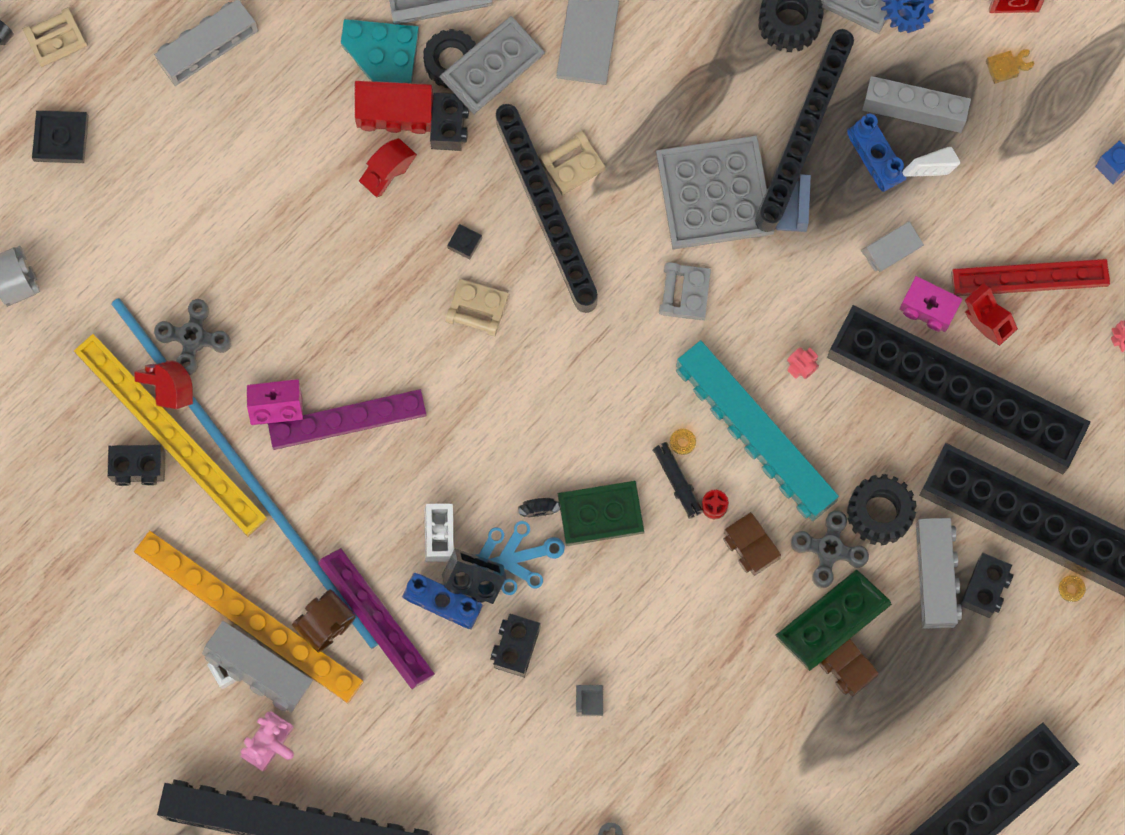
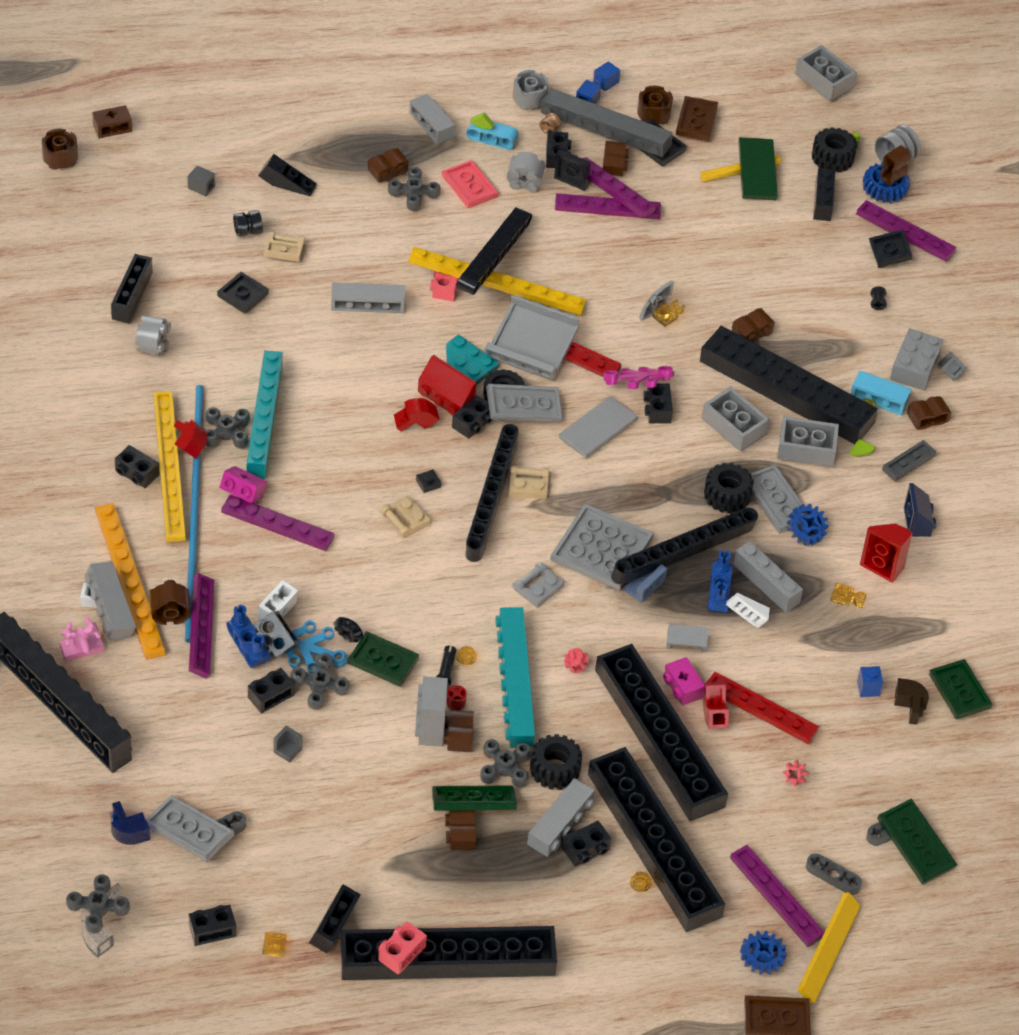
camera: 30 degrees right, 25 degrees down
none -> teal brick [247,350,283,479]
none -> dark grey gear [290,653,350,710]
none -> light grey brick [415,676,448,747]

